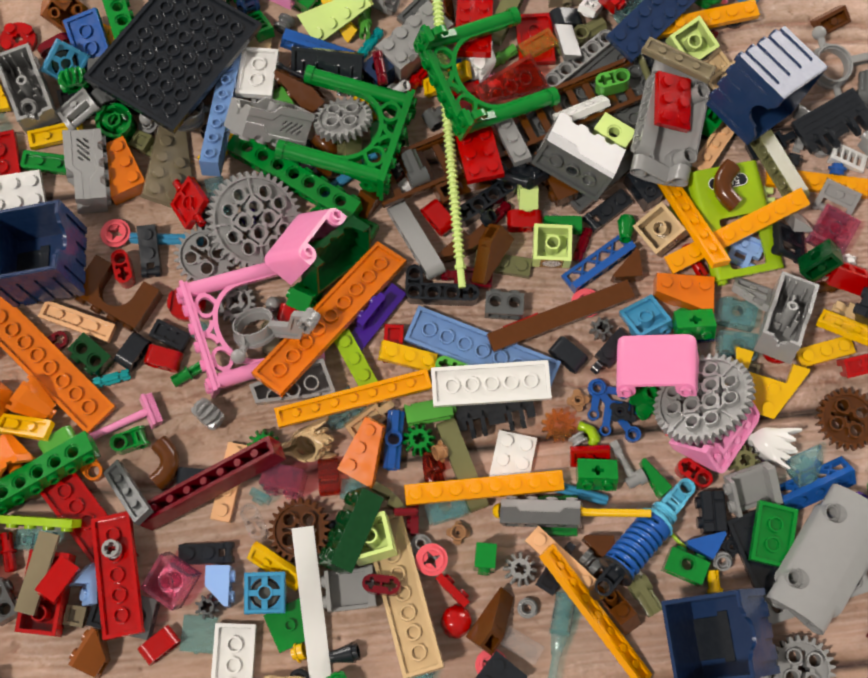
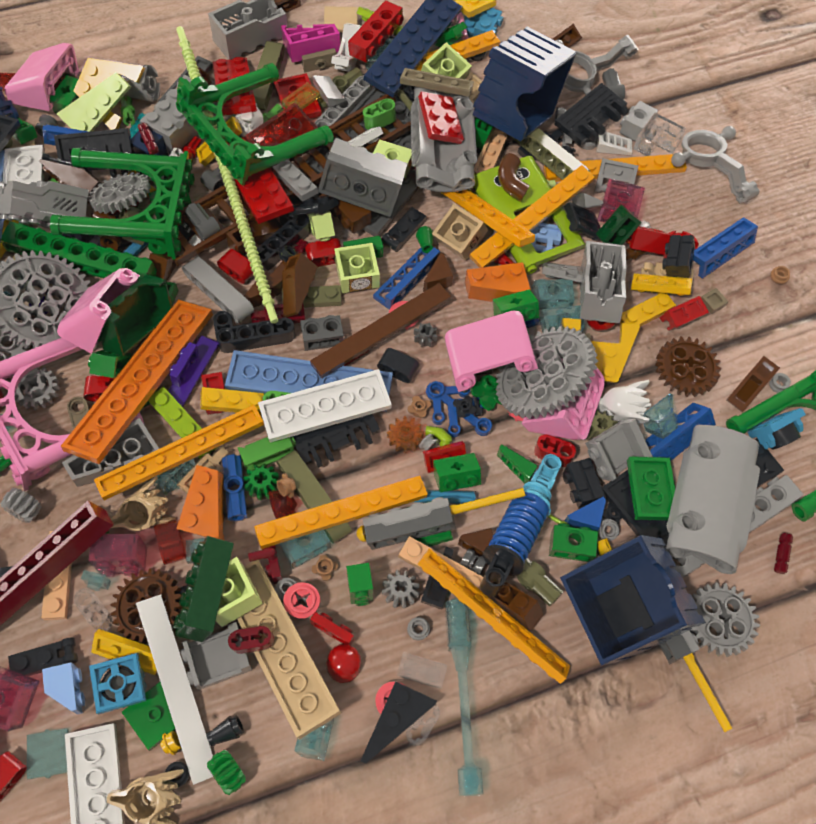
camera: 20 degrees left, 10 degrees down
dark grey gear [195,595,220,620] -> none
light grey piece [231,296,321,364] -> none
olive slope [372,481,406,510] -> none
reddish brown slope [466,587,514,656] -> none
white plate [489,430,537,496] -> none
black beam [549,7,583,30] -> none
dark red axle [572,227,593,263] -> none
black plate [590,327,630,375] -> none
light grey brick [609,440,649,489] -> none
dark azure plate [619,294,673,336] -> none
black brick [623,173,663,212] -> none
blue plate [827,163,847,176] -> none

